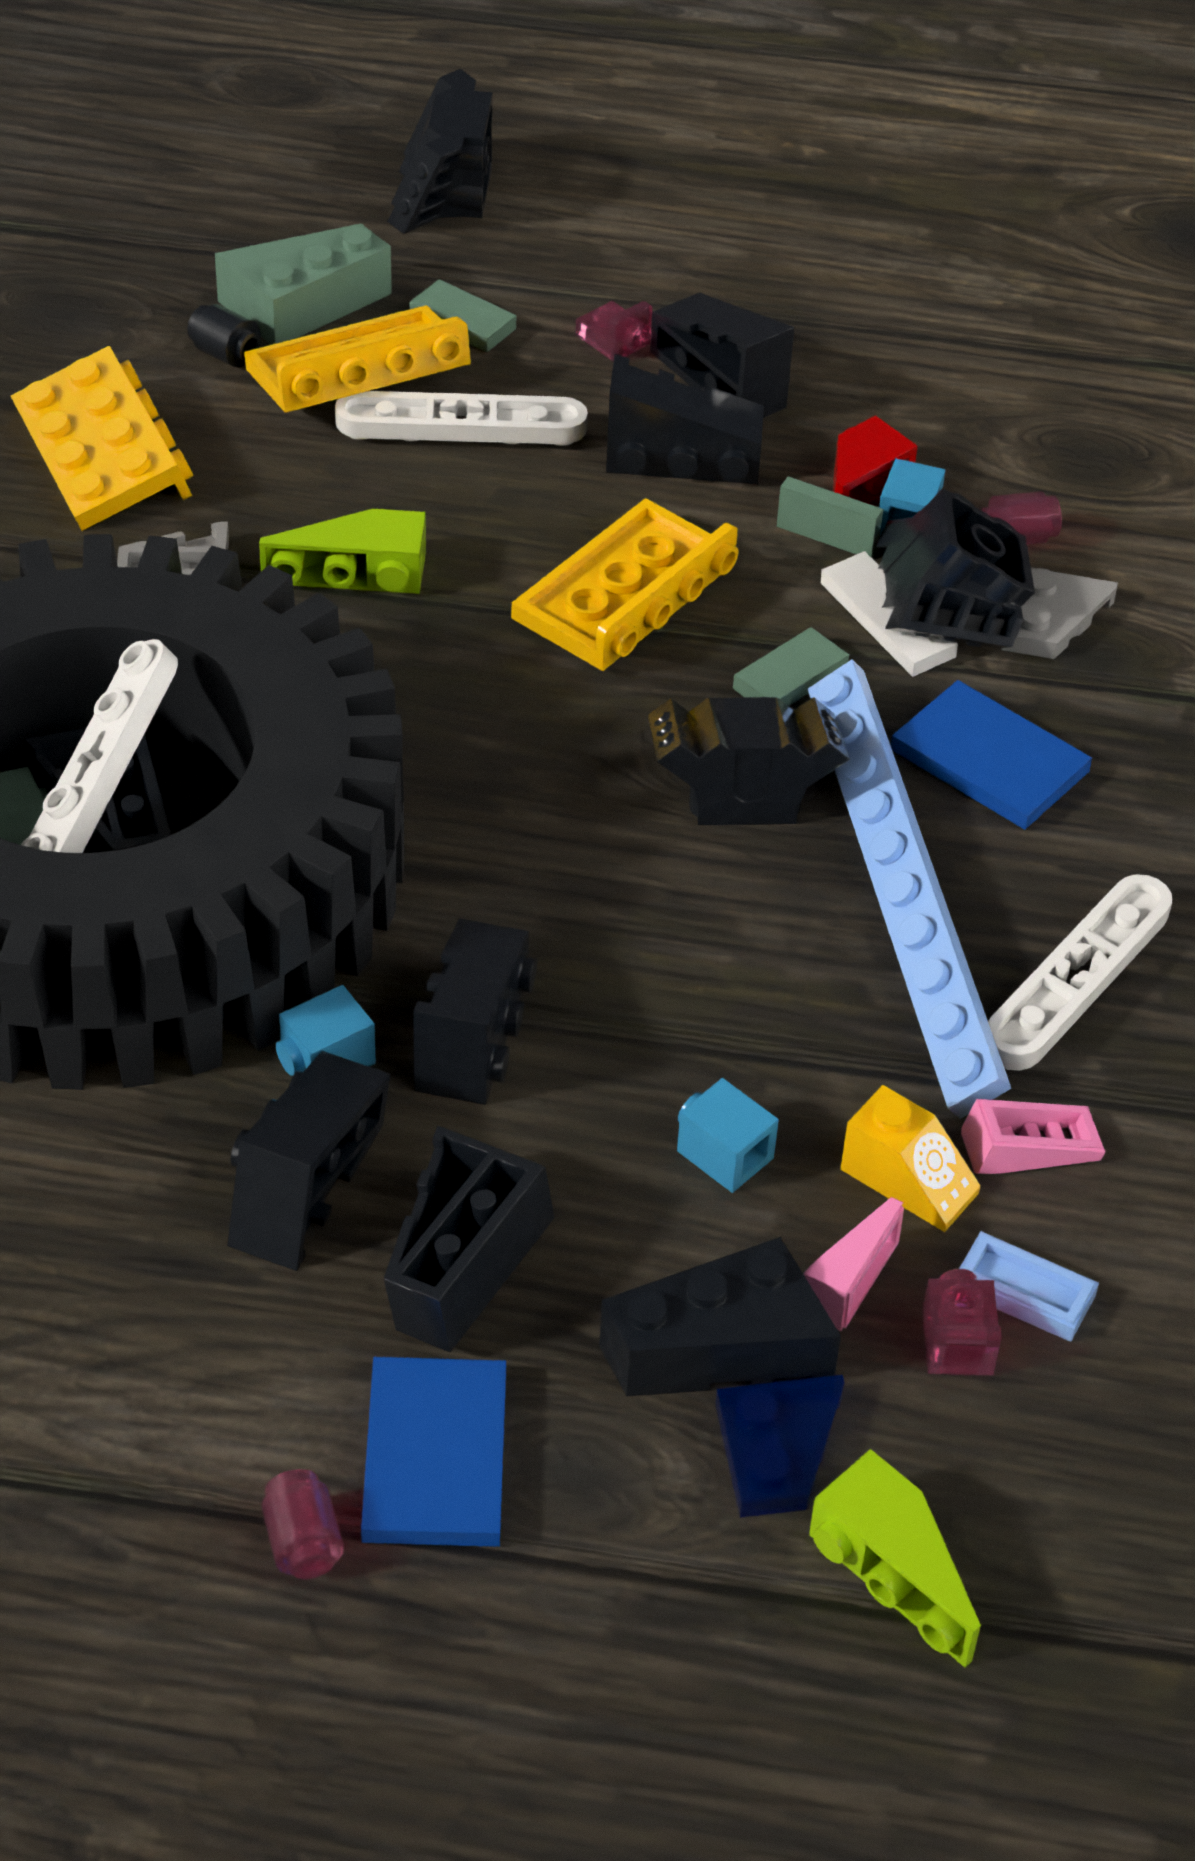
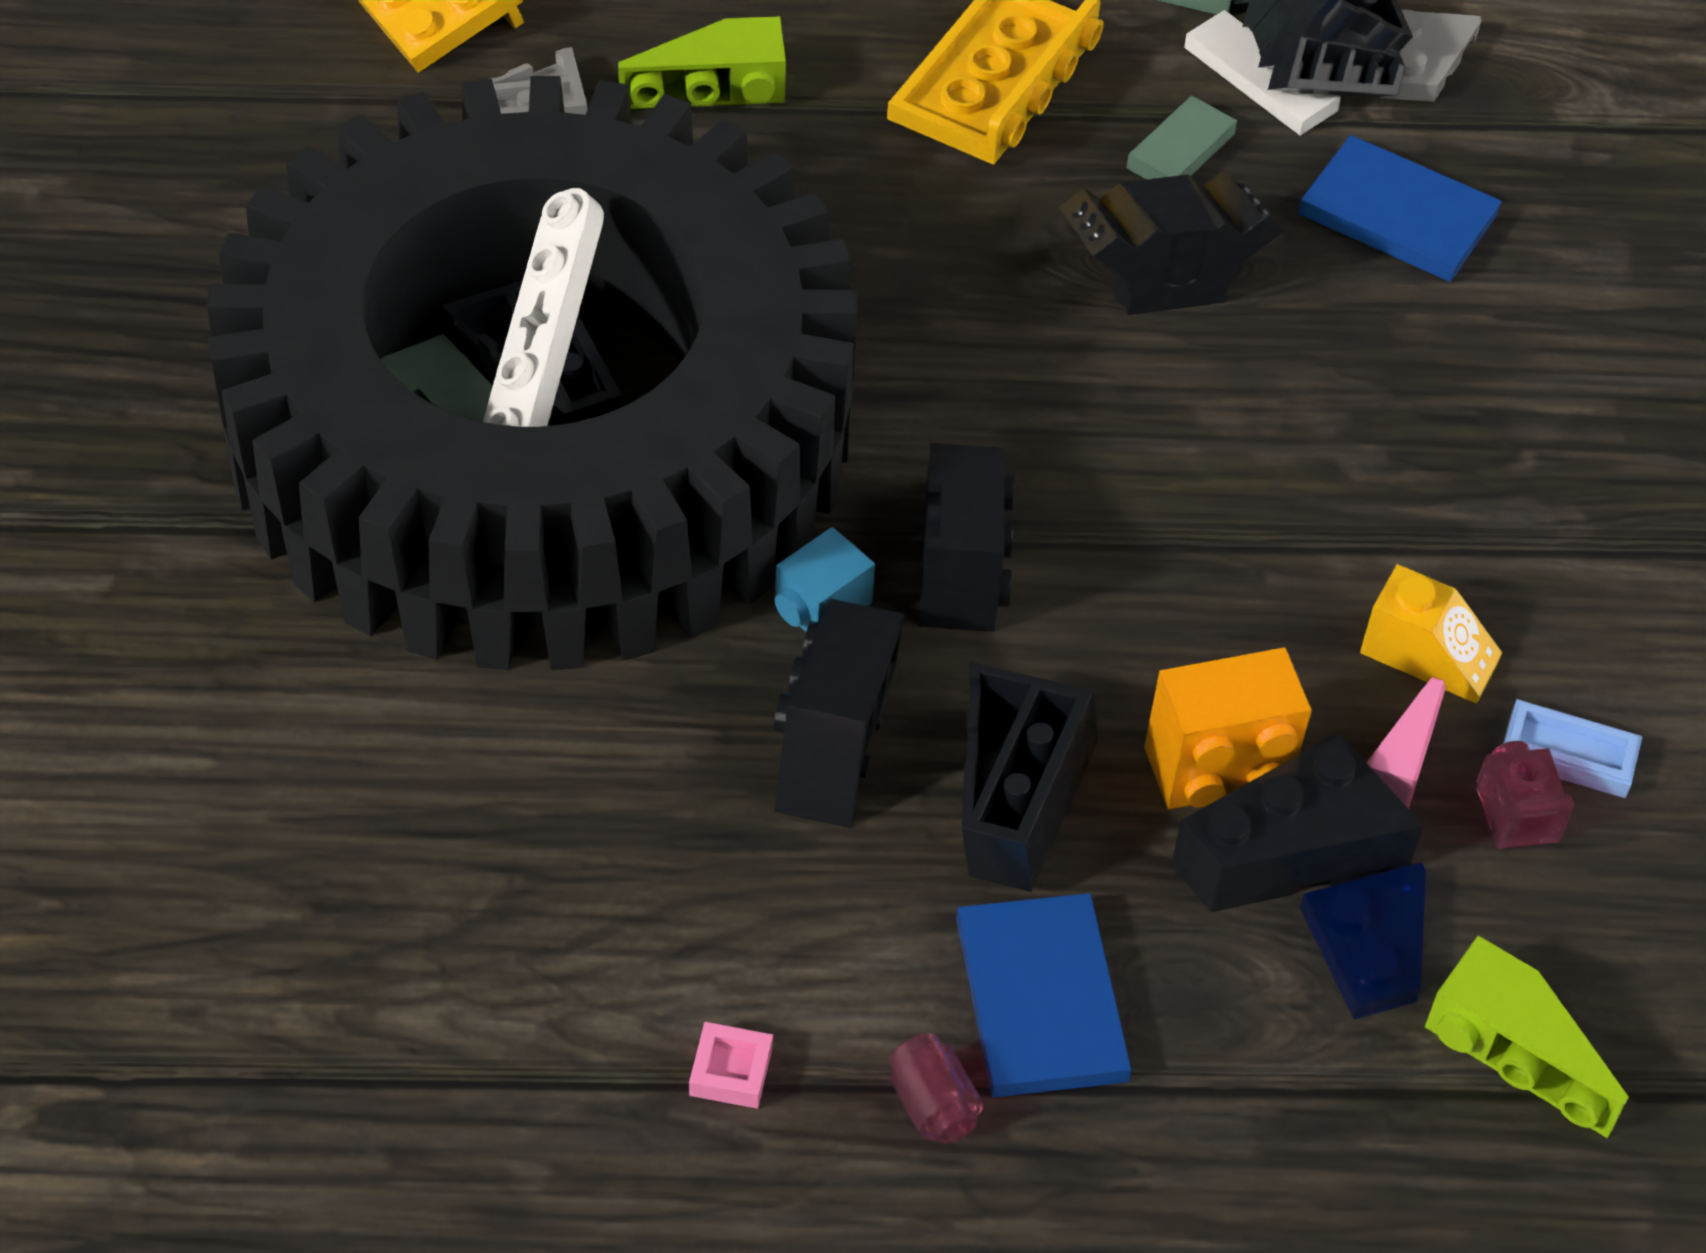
camera: 10 degrees left, 5 degrees up
dark azure brick [677,1078,779,1193] -> none
light blue plate [808,660,1012,1119] -> none
bright pink slope [961,1099,1105,1174] -> none
white piece [988,874,1172,1071] -> none
none -> bright pink tile [689,1022,773,1109]
none -> light orange brick [1144,647,1312,810]

